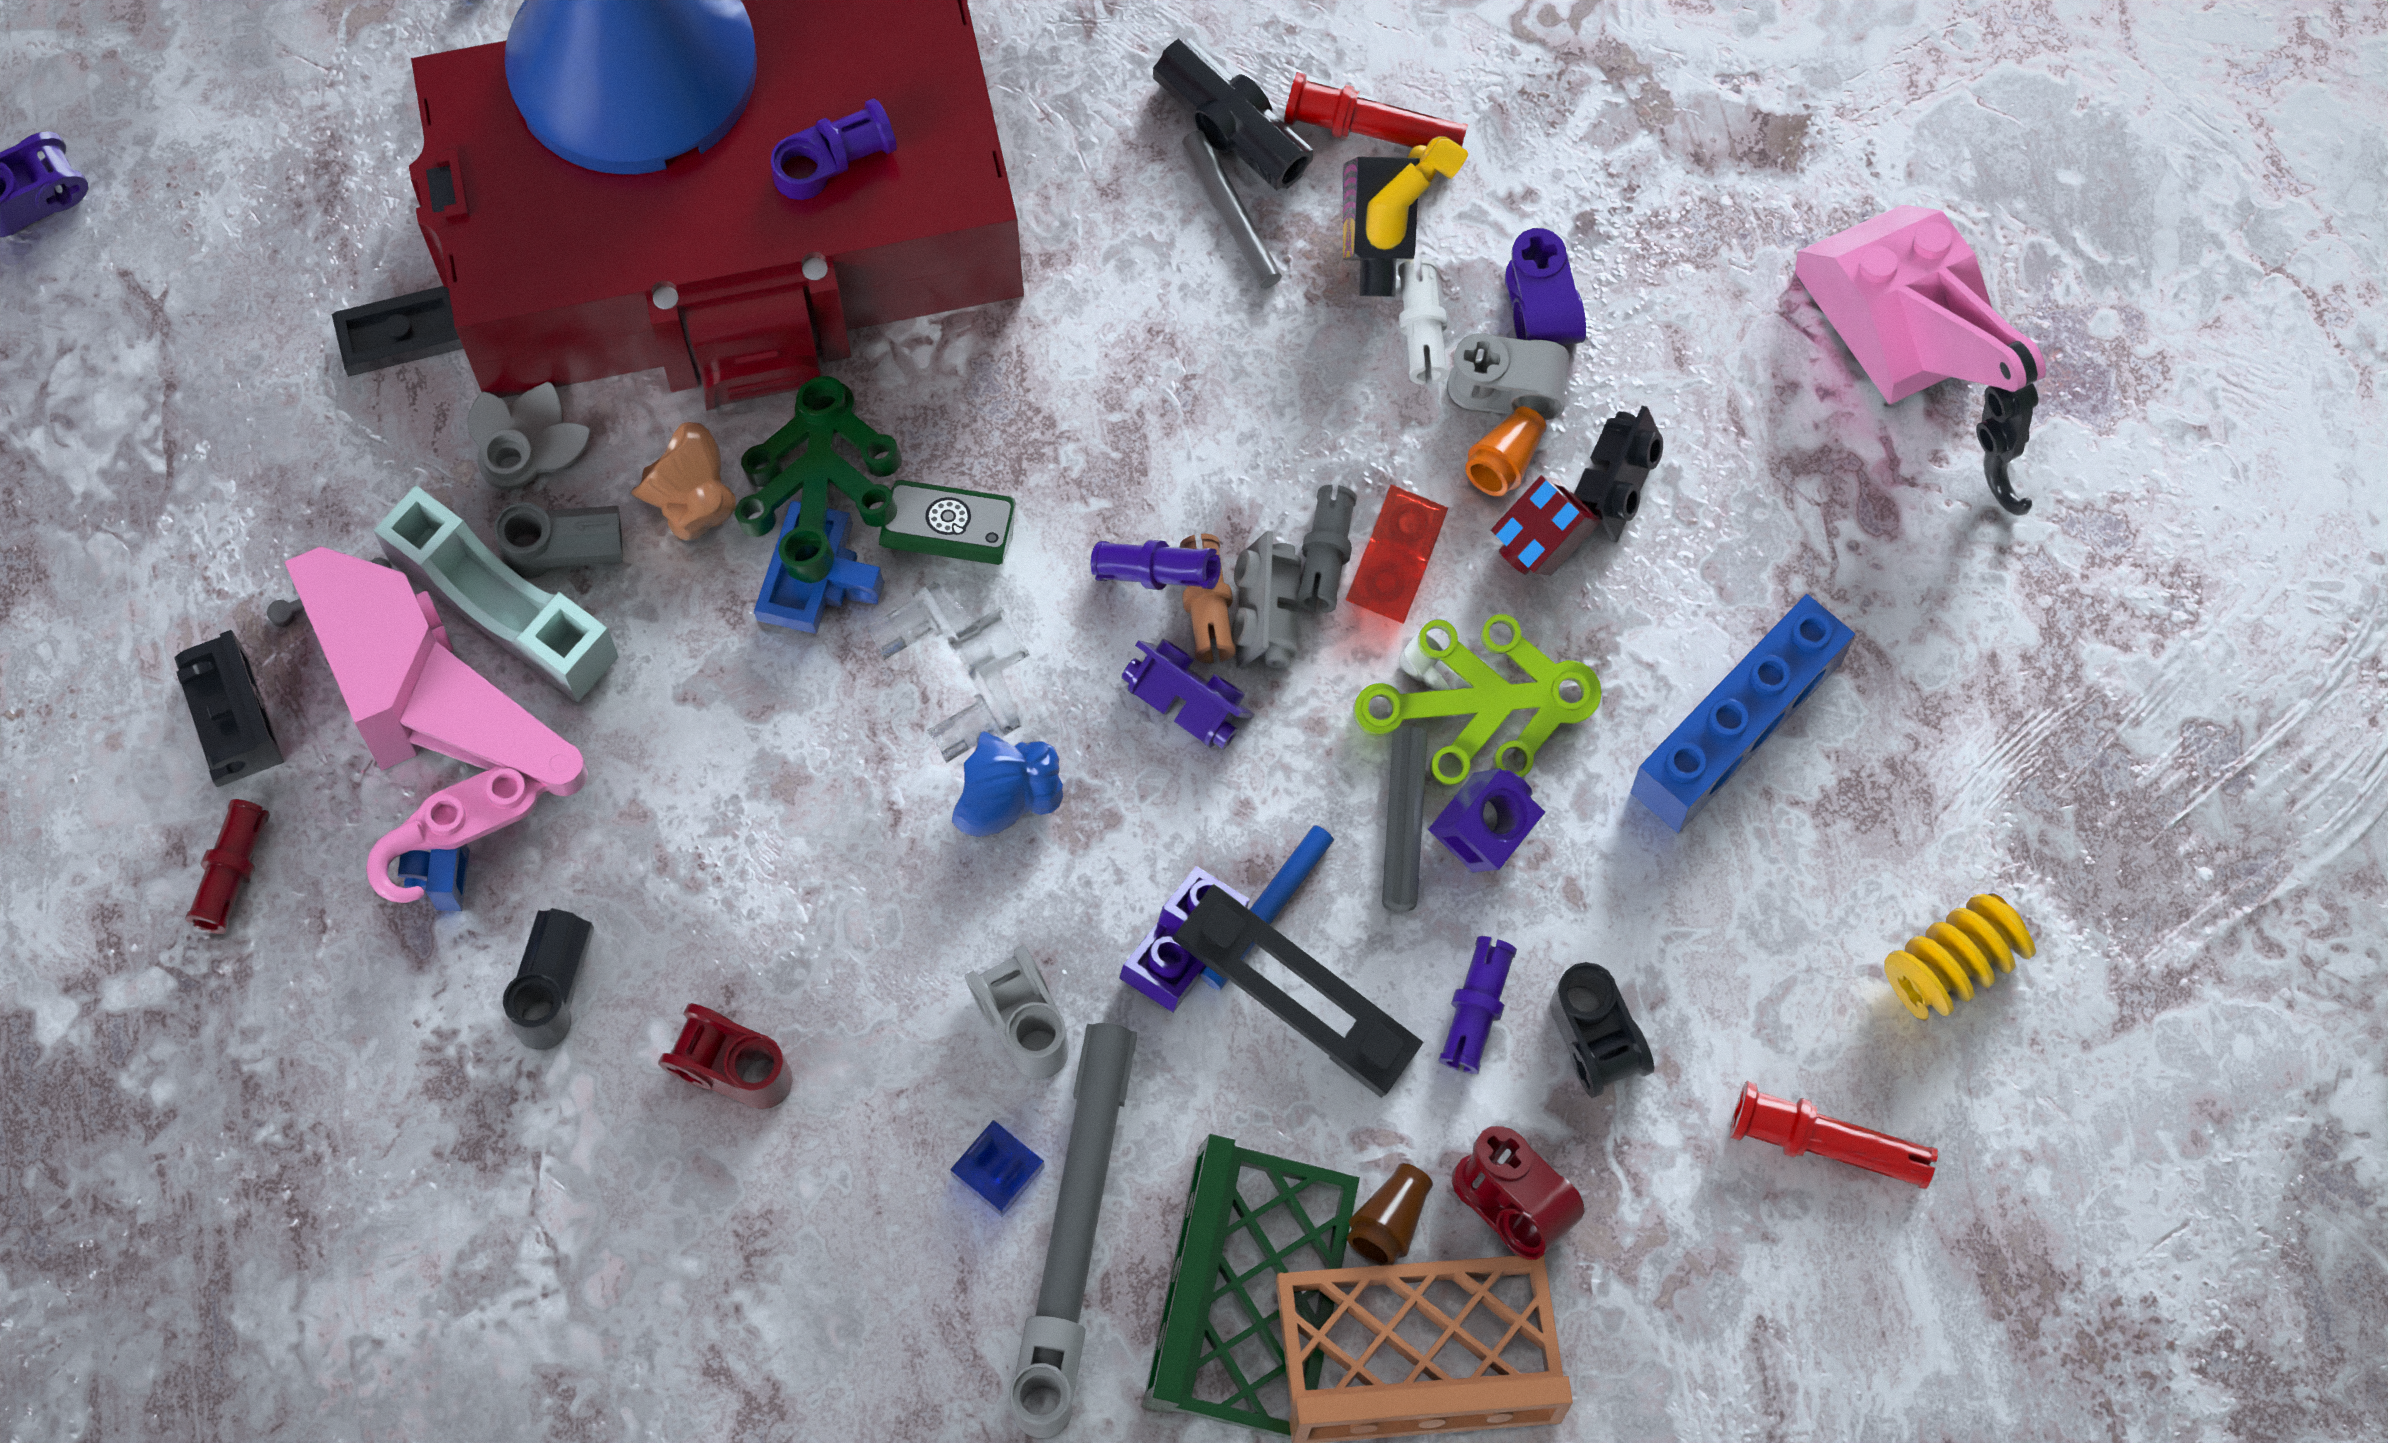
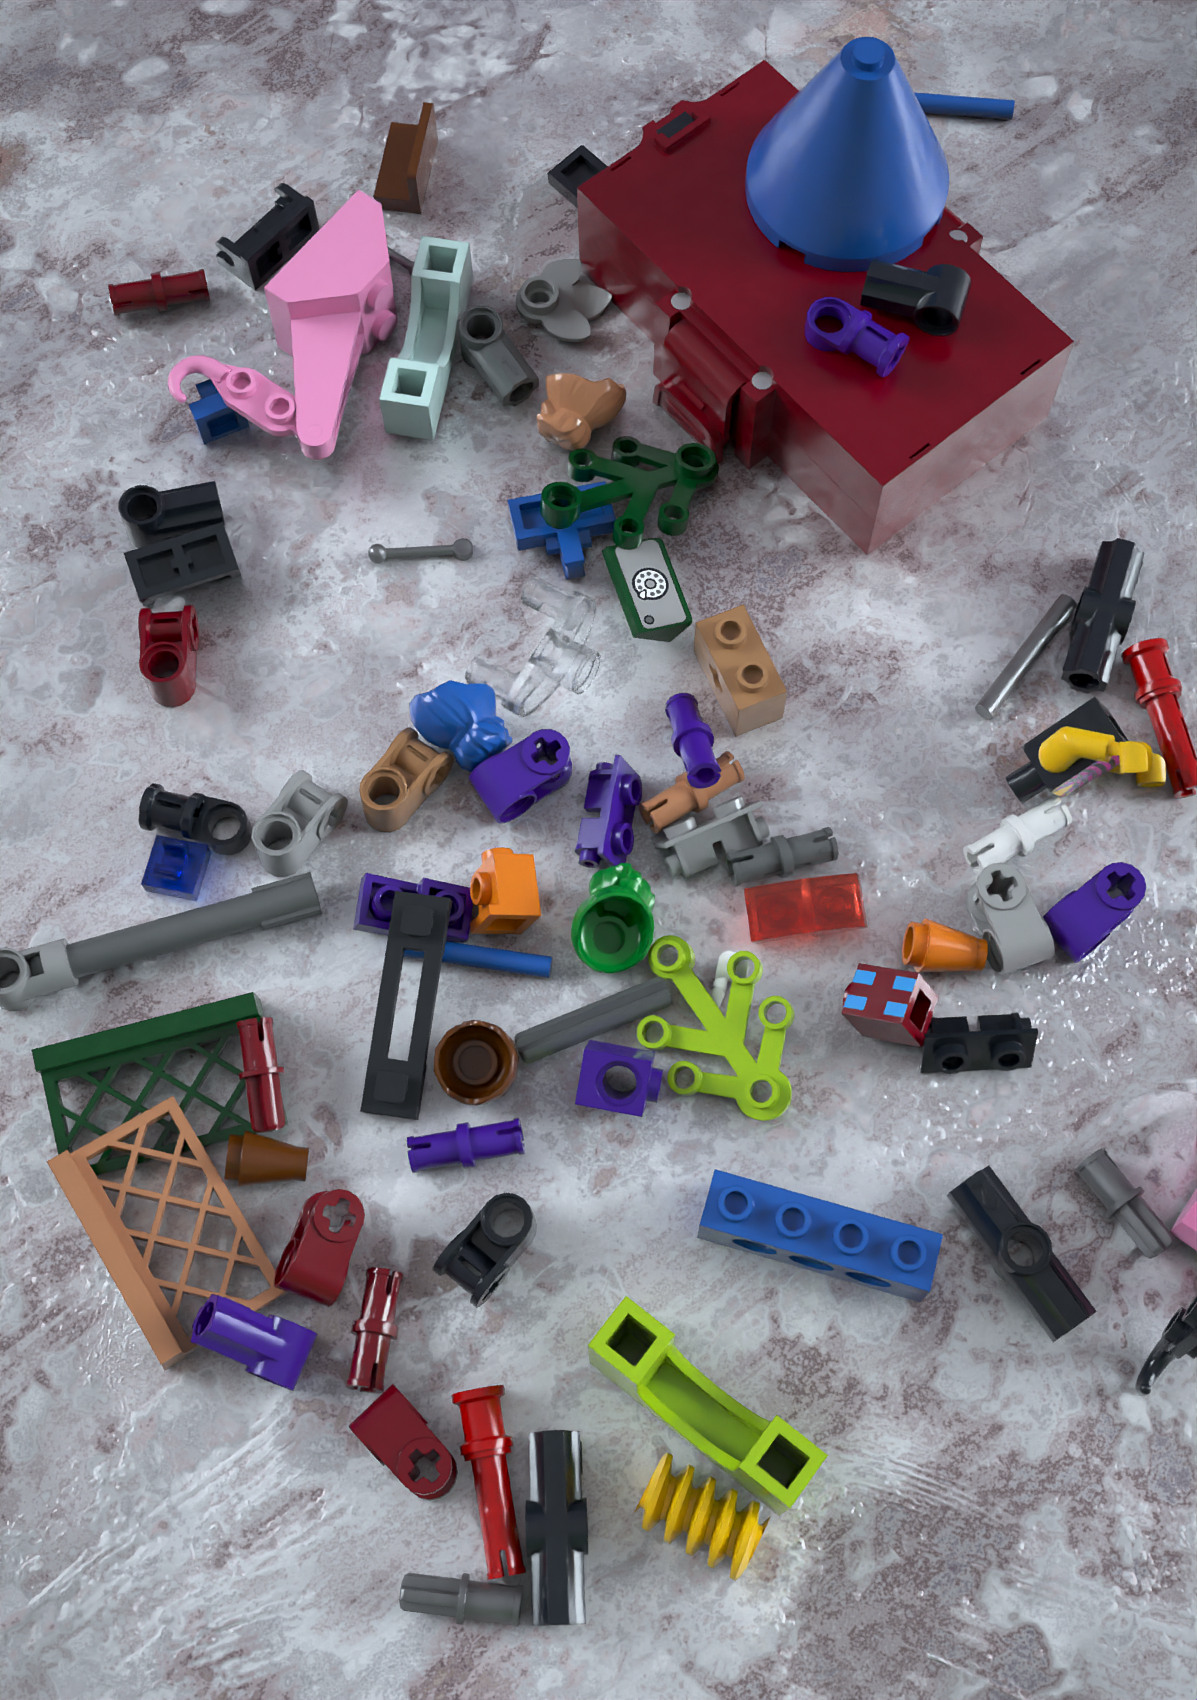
camera: 65 degrees right, 0 degrees up
none -> black hinge [124,522,241,607]
none -> black connector [138,783,252,855]
none -> dark purple piece [190,1294,318,1391]
none -> dark red axle [237,1017,285,1133]
none -> dark red pin [346,1267,404,1394]
none -> dark red piece [348,1384,458,1501]
none -> medium nougat piece [359,727,454,832]
none -> flat silver hinge [368,538,473,564]
none -> reddish brown panel [373,102,438,214]
none -> flat silver axle [399,1573,523,1627]
none -> reddish brown hair [433,1020,519,1106]
none -> dark purple piece [469,729,572,824]
none -> orange brick [470,847,541,935]
none -> black piece [525,1430,588,1626]
none -> green hair [571,863,655,974]
none -> lime arch [587,1296,828,1516]
none -> medium nougat brick [693,604,787,737]
none -> black piece [860,259,971,336]
none -> black piece [947,1166,1097,1342]
none -> flat silver axle [1075,1148,1174,1259]

